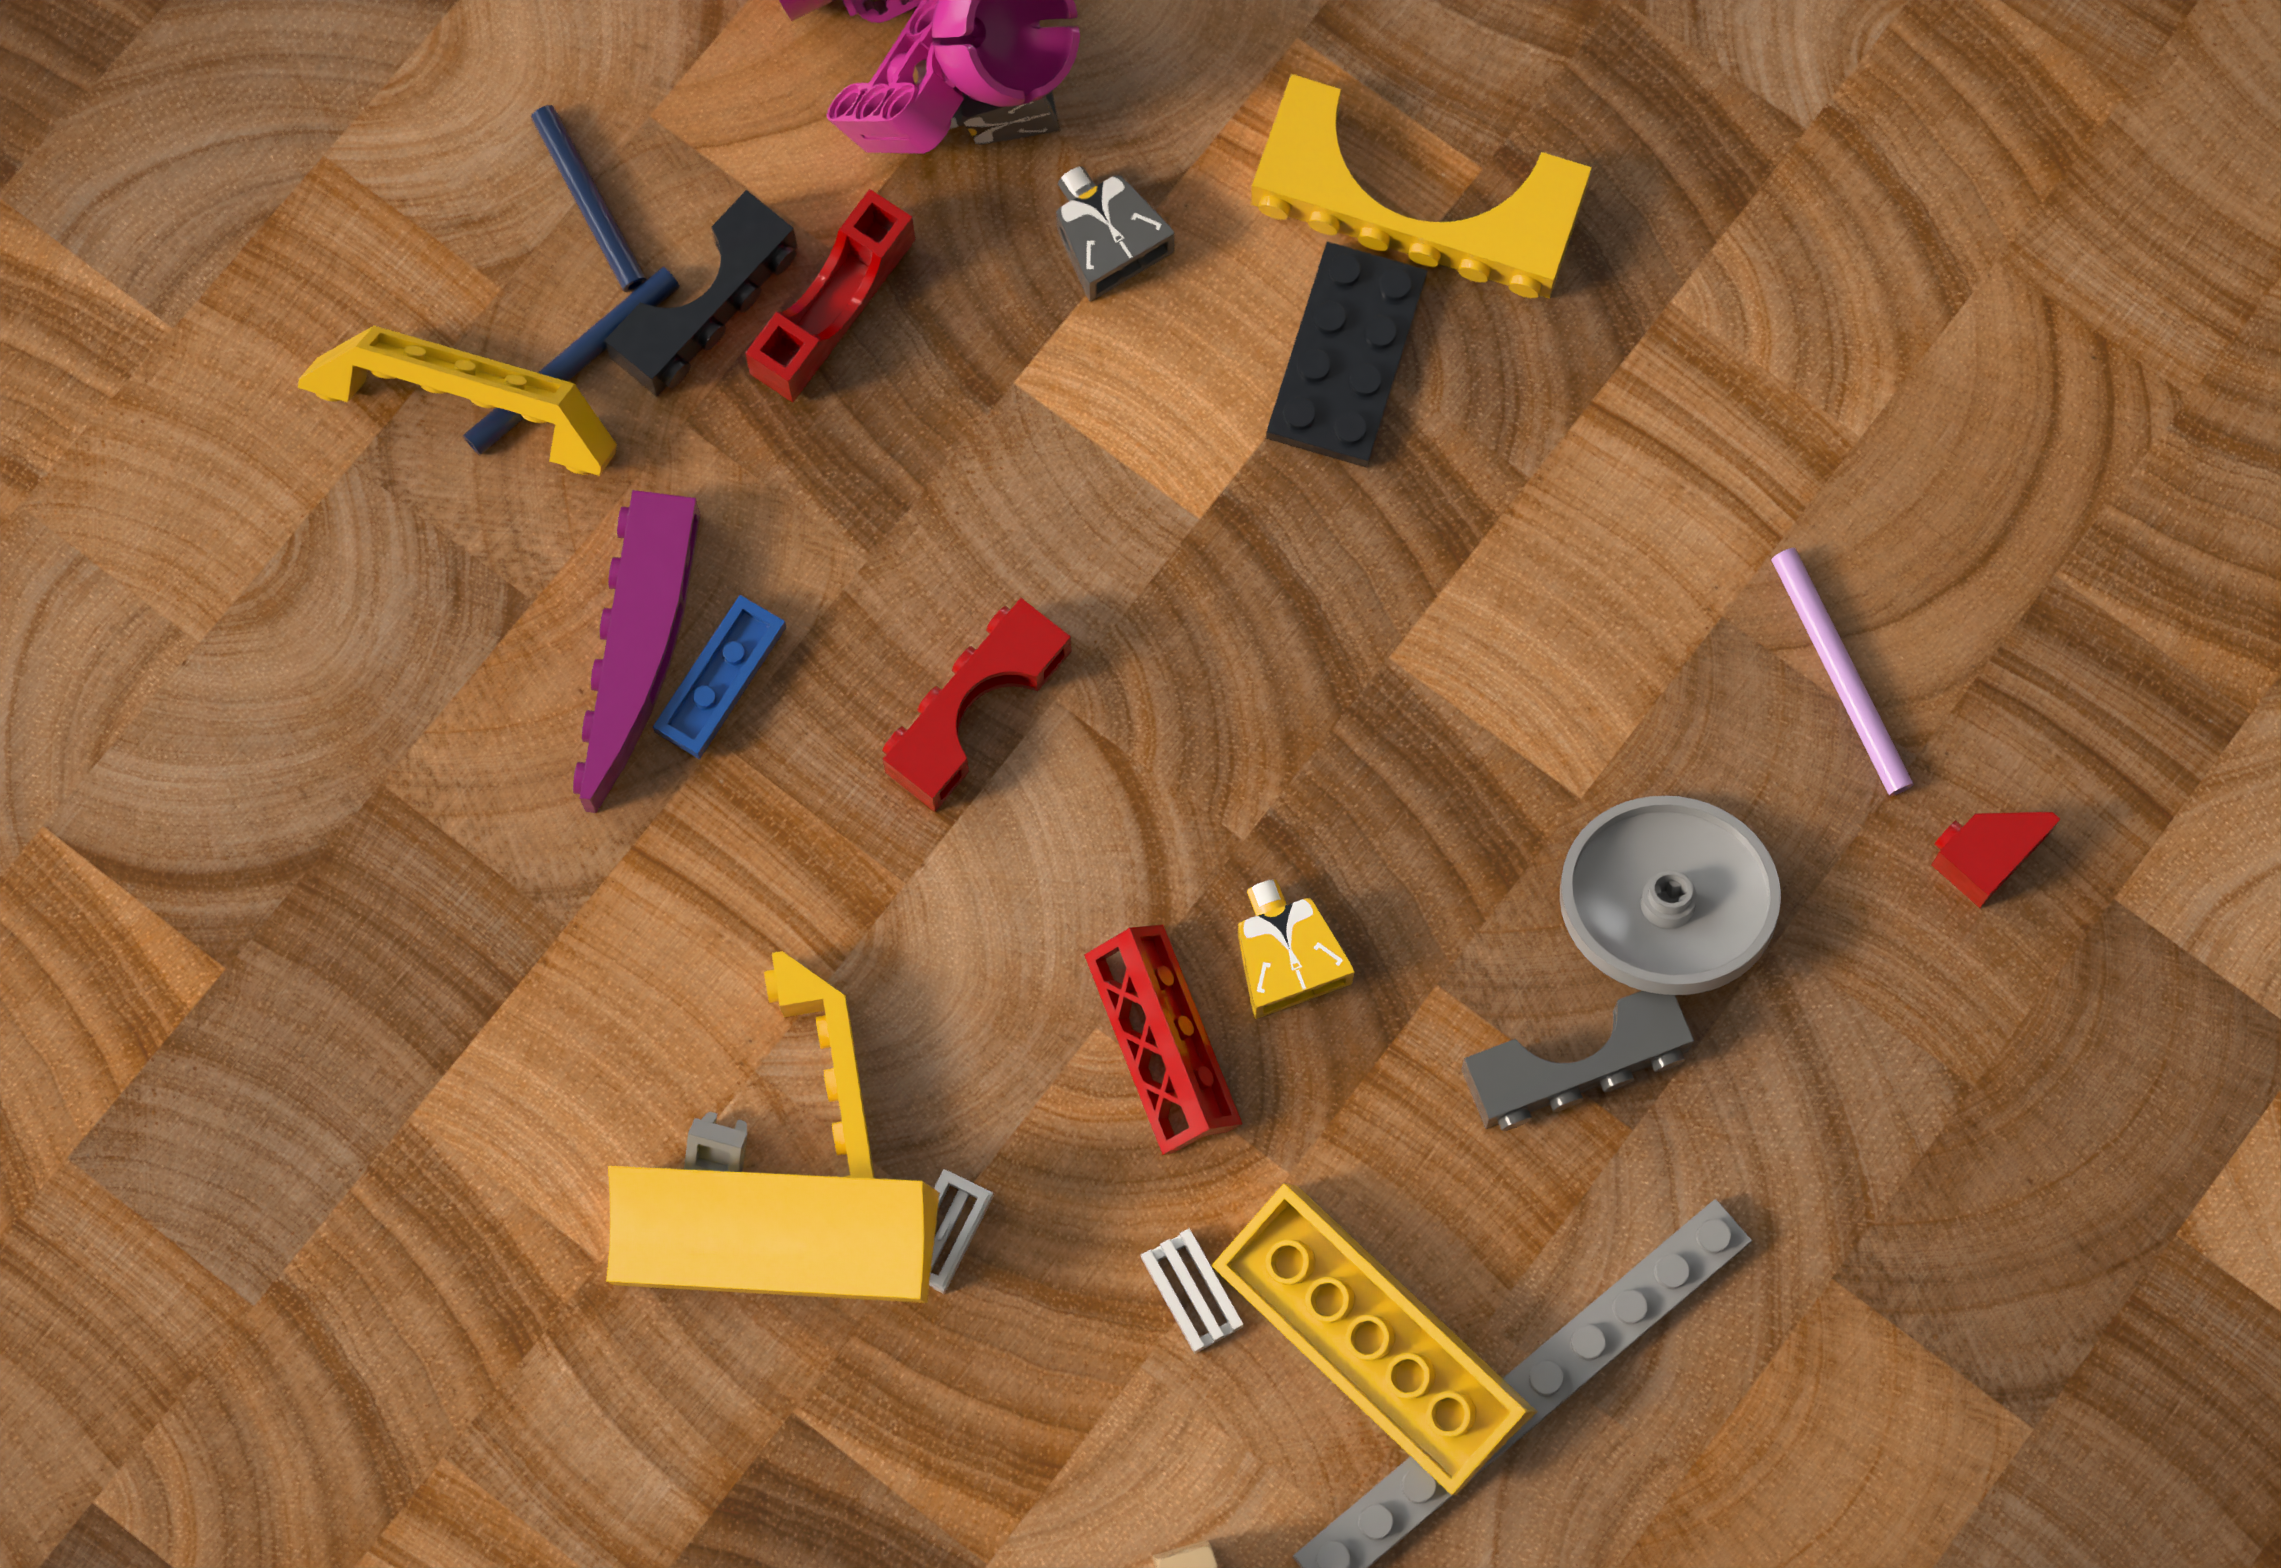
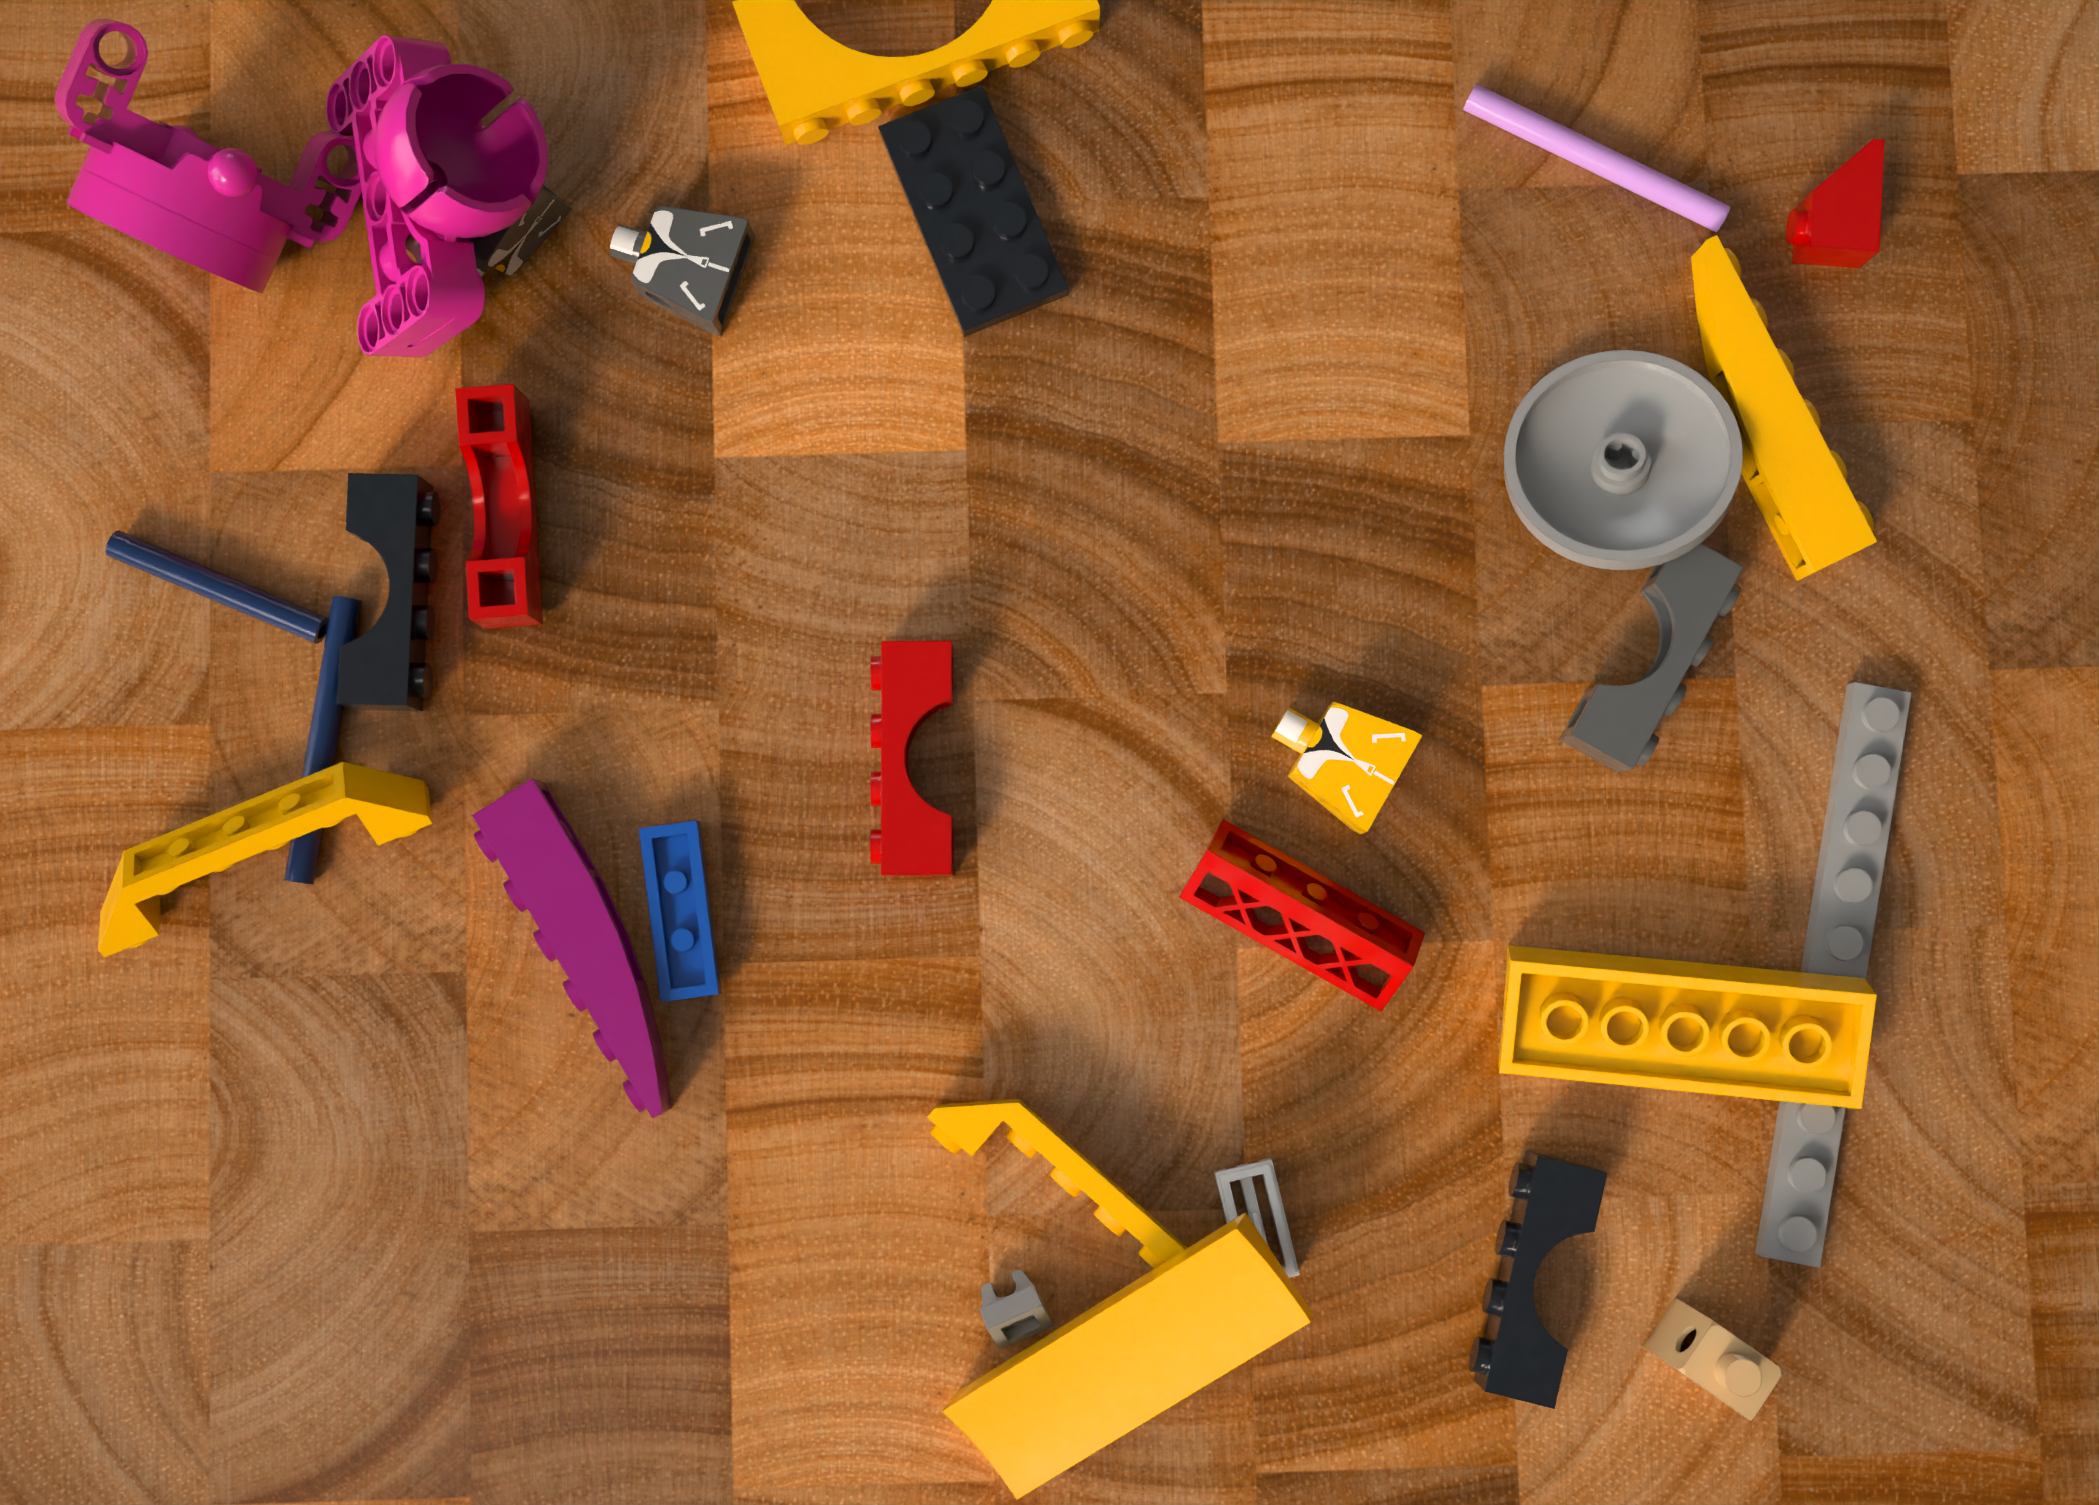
camera: 40 degrees left, 10 degrees up
white tile [1141,1228,1243,1354] -> none
none -> black arch [1469,1151,1608,1409]
none -> yellow slope [1691,235,1877,581]

